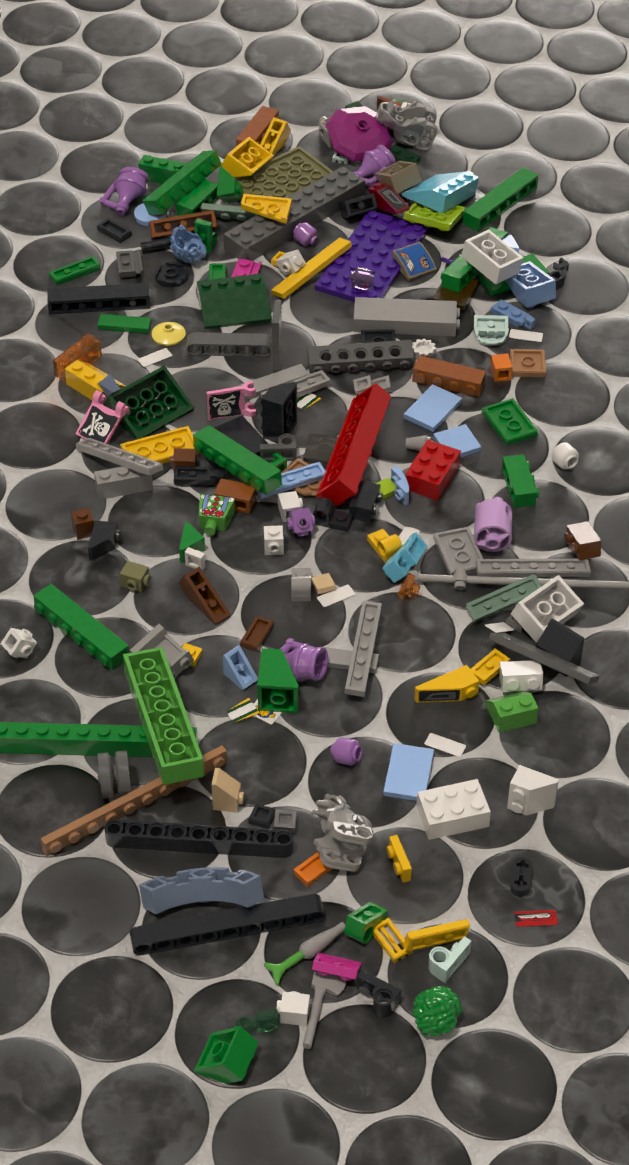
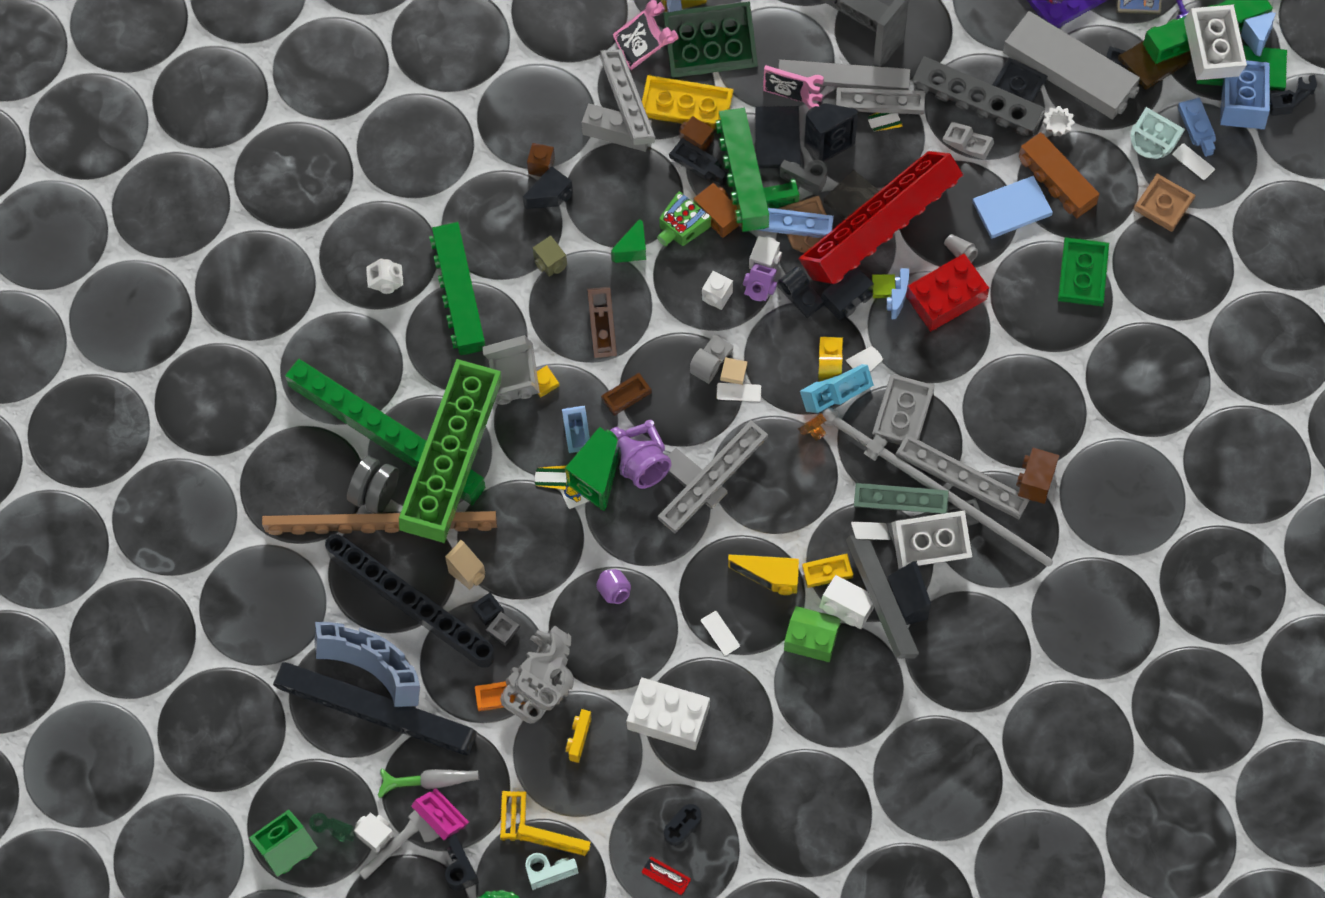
camera: 35 degrees right, 20 degrees up
white plate [185,547,206,571] -> none
green plate [344,902,388,944] -> none
light blue tile [383,743,434,801] -> none
light blue tile [433,424,481,458] -> none
lavender cylinder [474,497,512,552] -> none
orange brick [490,353,513,382] -> none
green brick [502,454,539,508] -> none
white slope [507,765,559,816] -> none
white head [552,443,579,470] -> none

